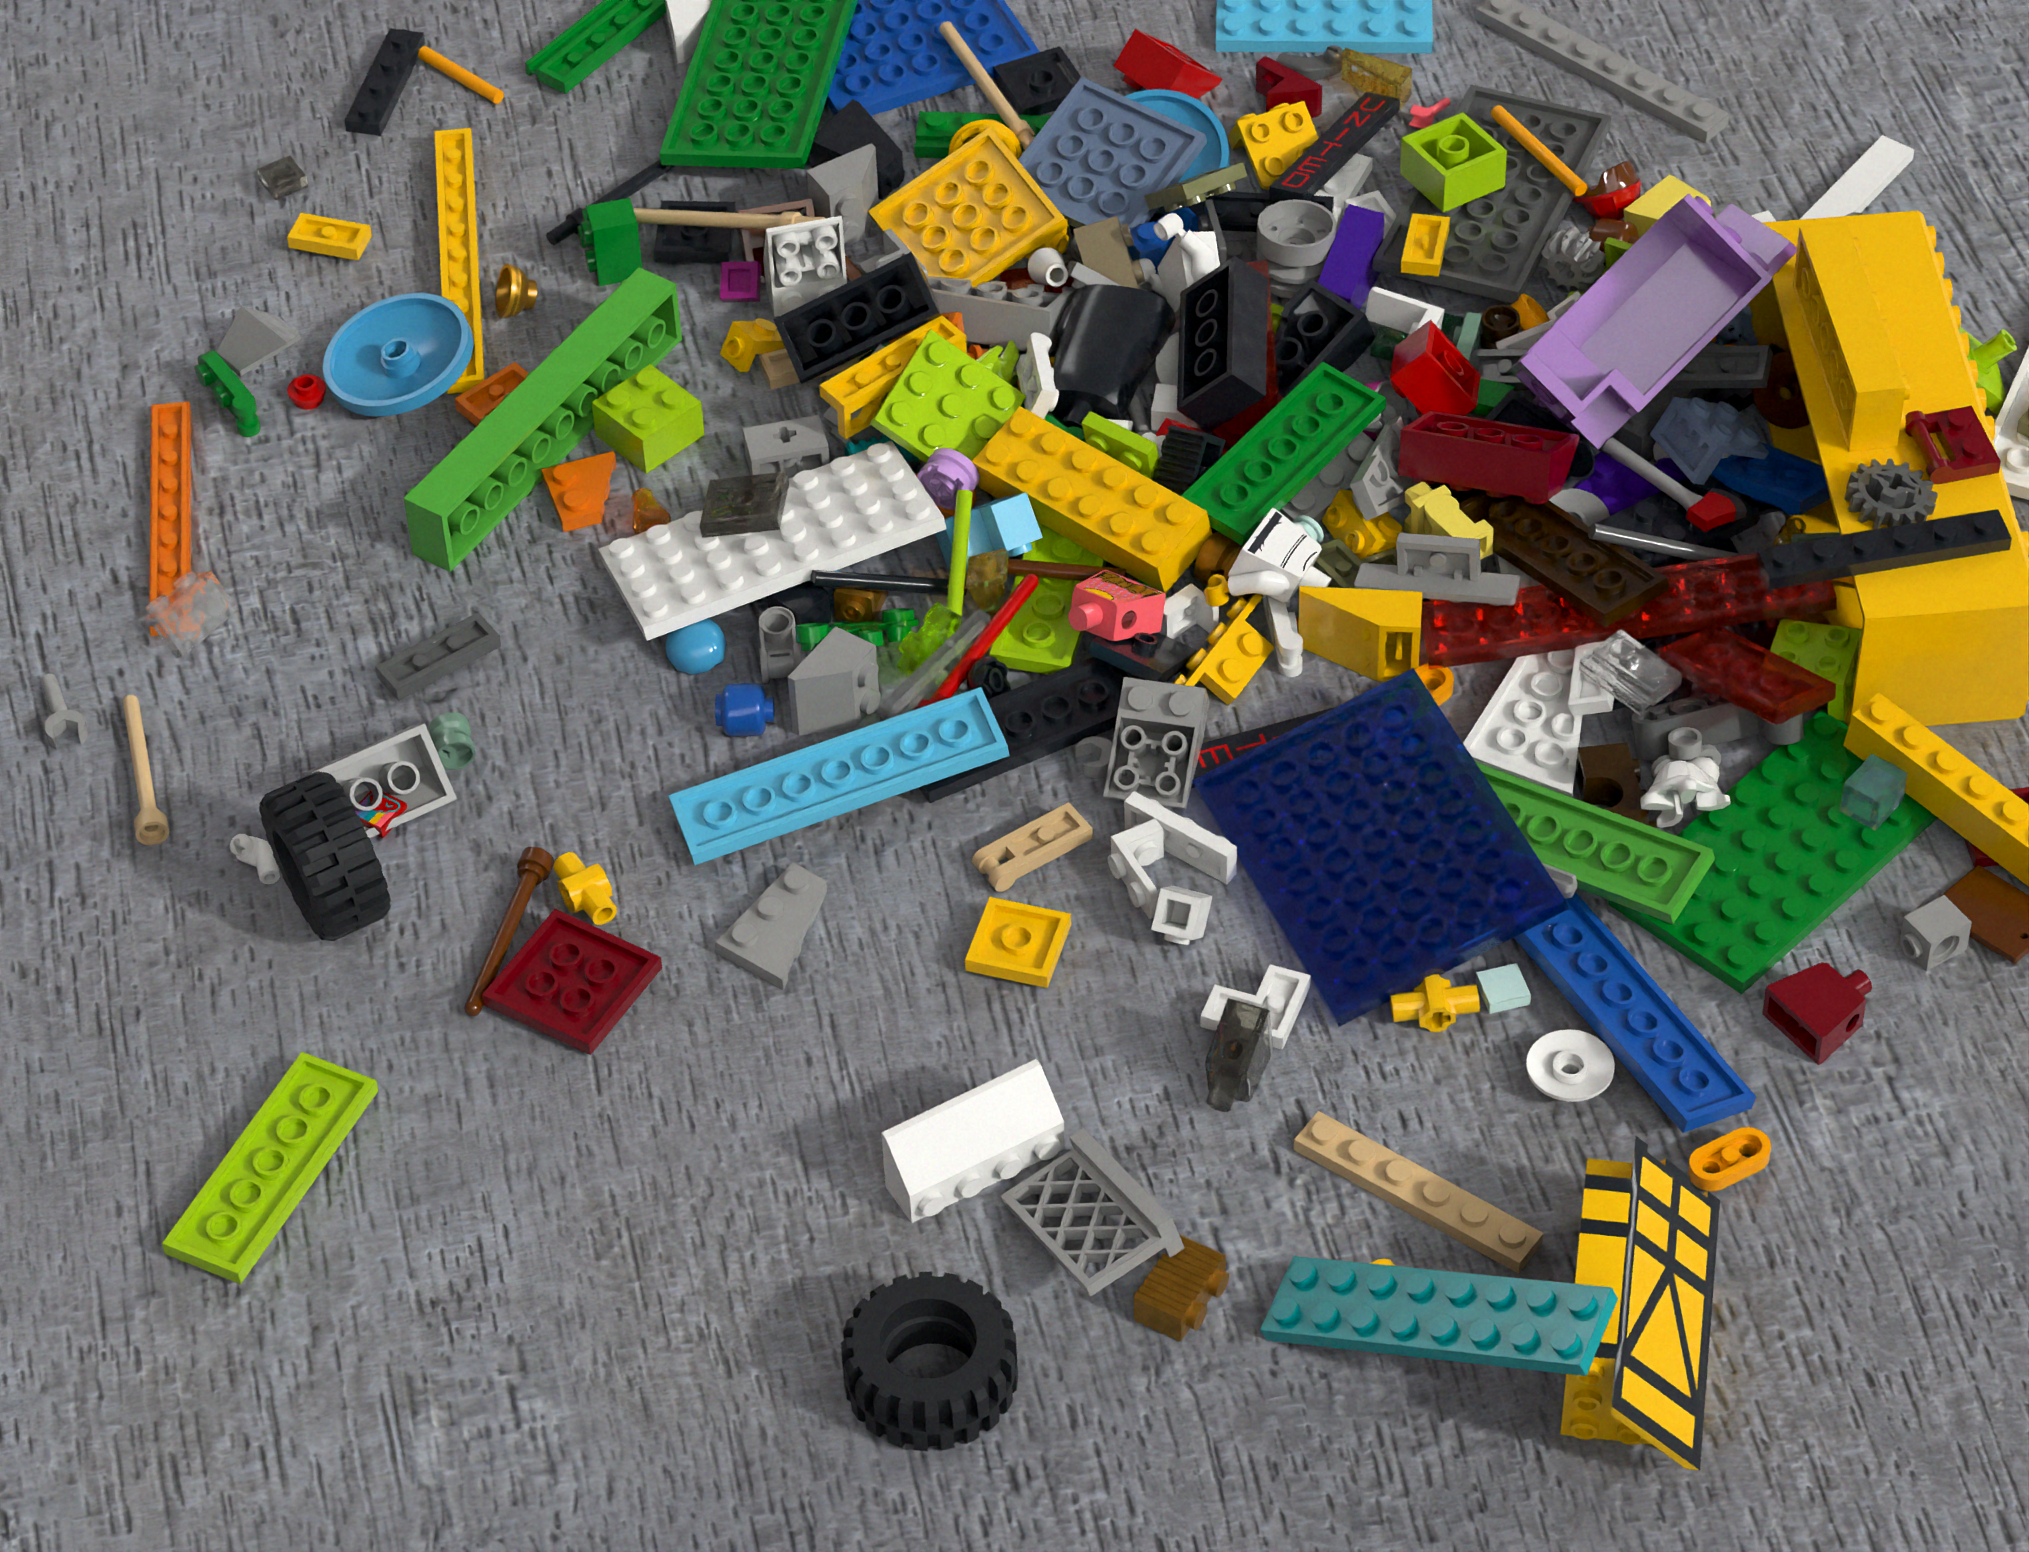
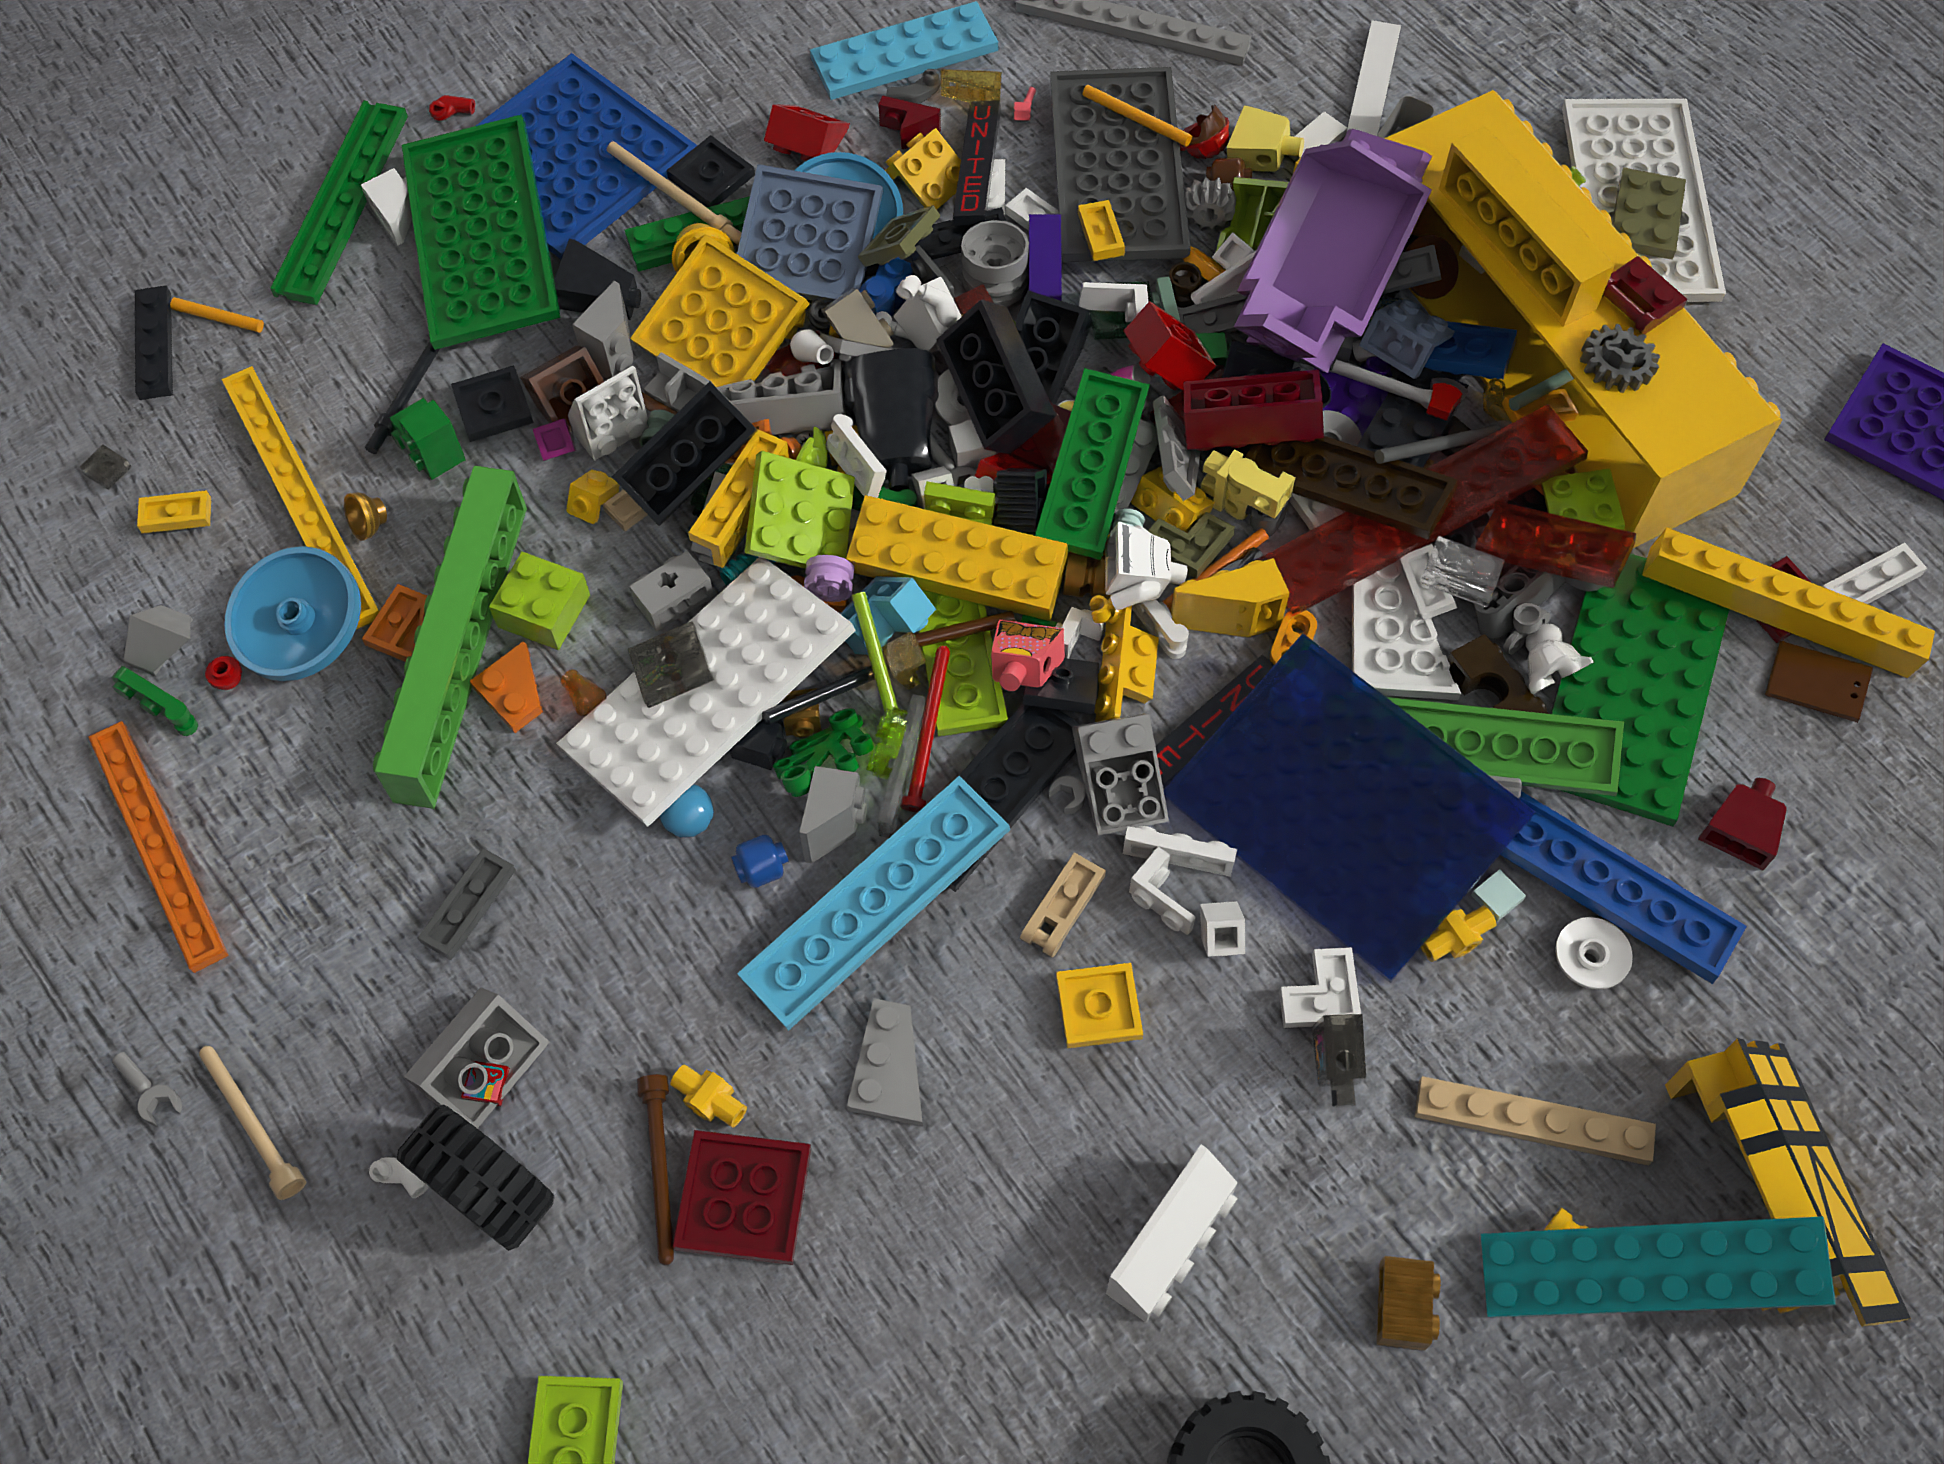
camera: 25 degrees left, 15 degrees up
clear bracket [138,571,238,658] -> none
sand green wheel [429,712,476,770] -> none
tan bar [633,208,826,230] -> none
light grey piece [758,606,801,684] -> none
black plate [967,656,1011,700] -> none
light grey fence [1000,1128,1185,1297] -> none
light grey bracket [1354,533,1520,606] -> none
lime brick [1400,112,1507,213] -> none
light orange plate [1688,1127,1771,1191] -> none
black plate [1756,509,2012,590] -> none
clear light blue brick [1840,754,1908,831] -> none
light grey brick [1899,895,1972,972] -> none

